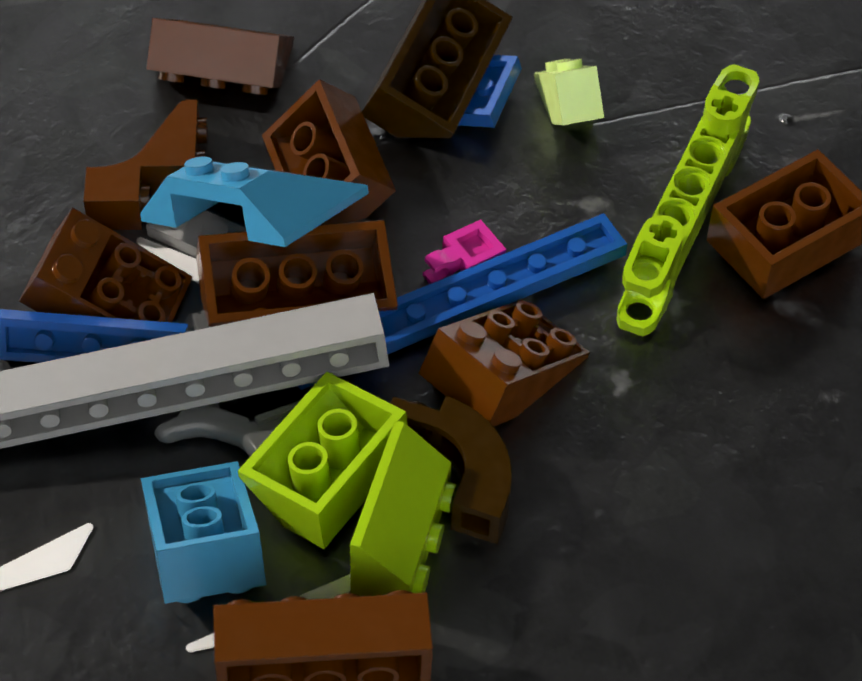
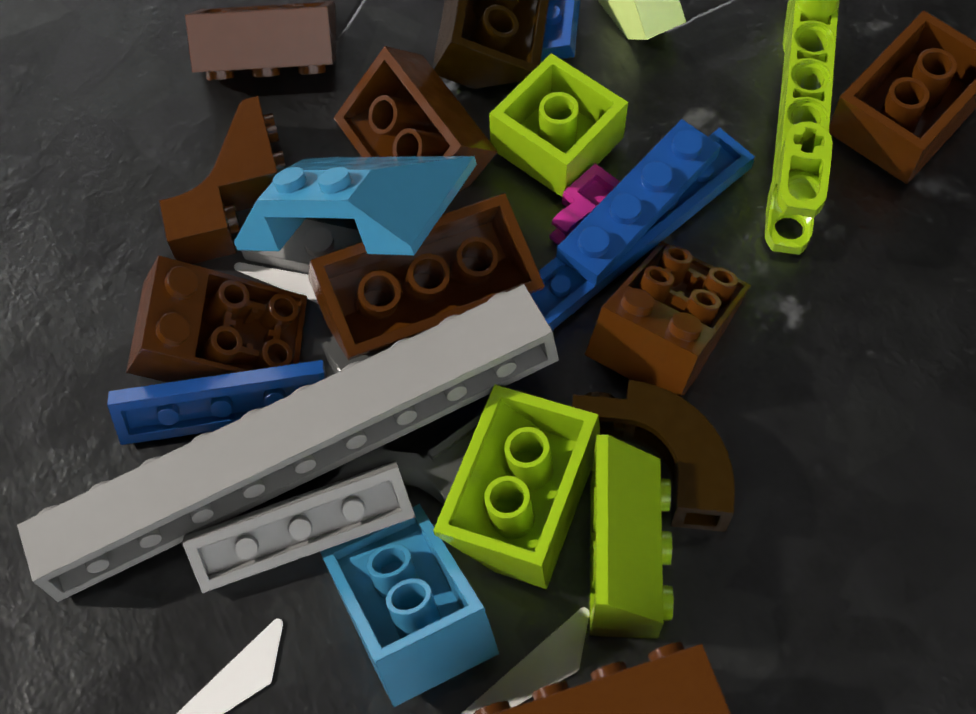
camera: 10 degrees left, 10 degrees up
none -> light grey plate [182,461,415,593]
none -> lime brick [489,53,628,197]
none -> blue plate [556,119,721,286]

